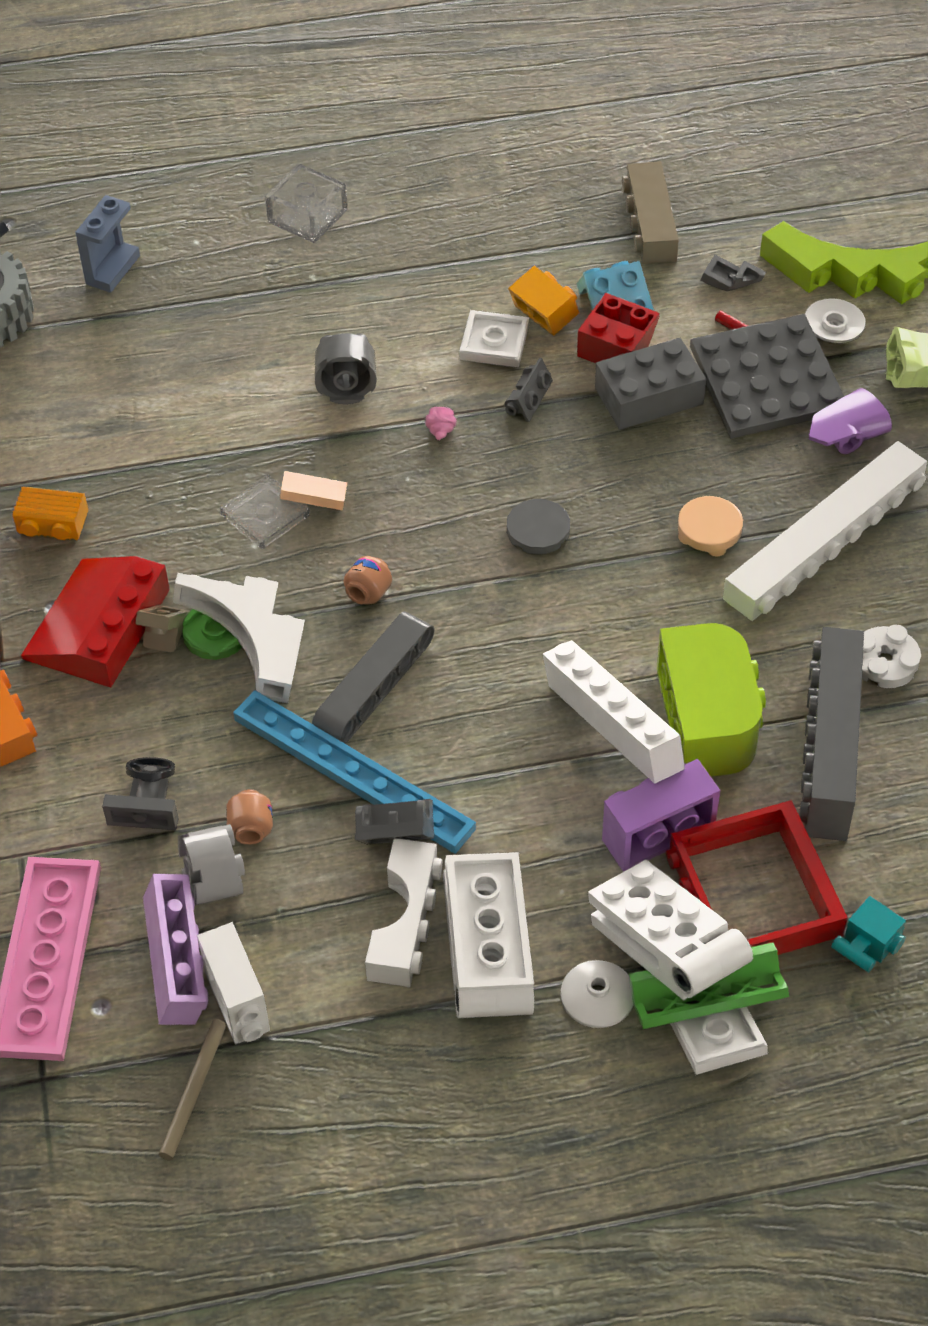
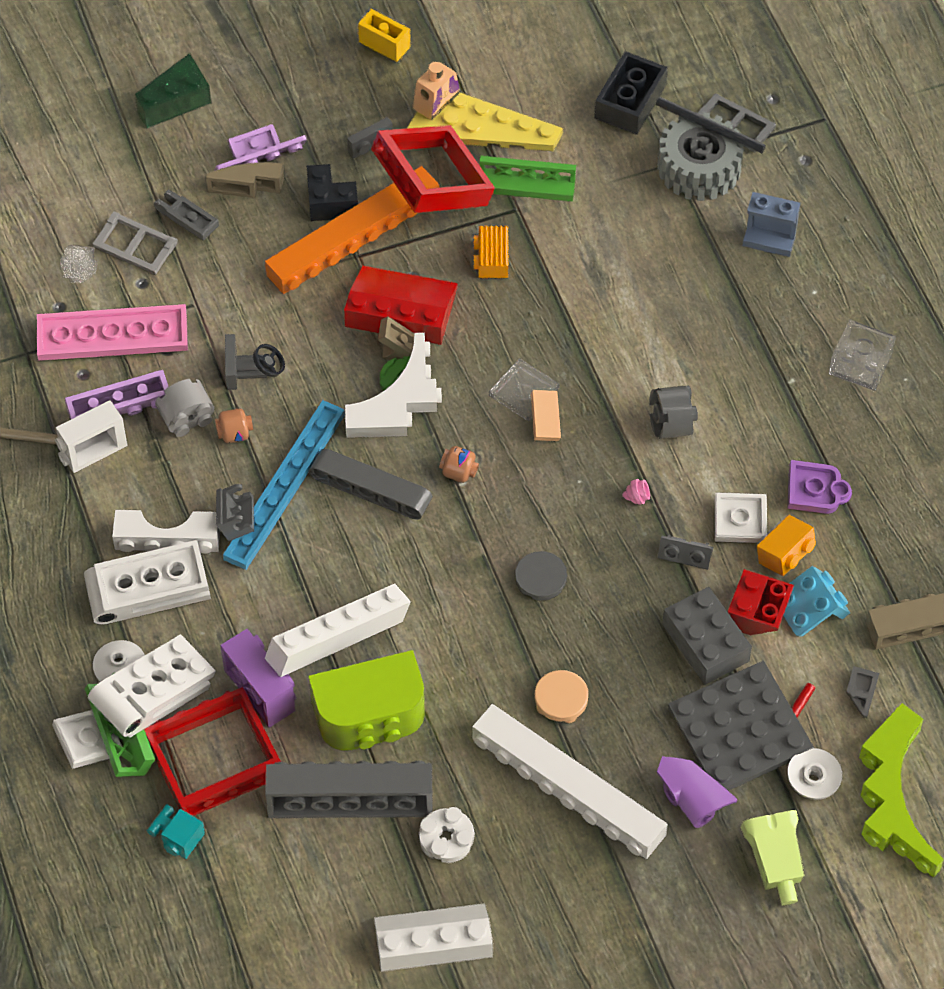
camera: 80 degrees right, 5 degrees up
none -> medium lavender plate [788,460,852,514]

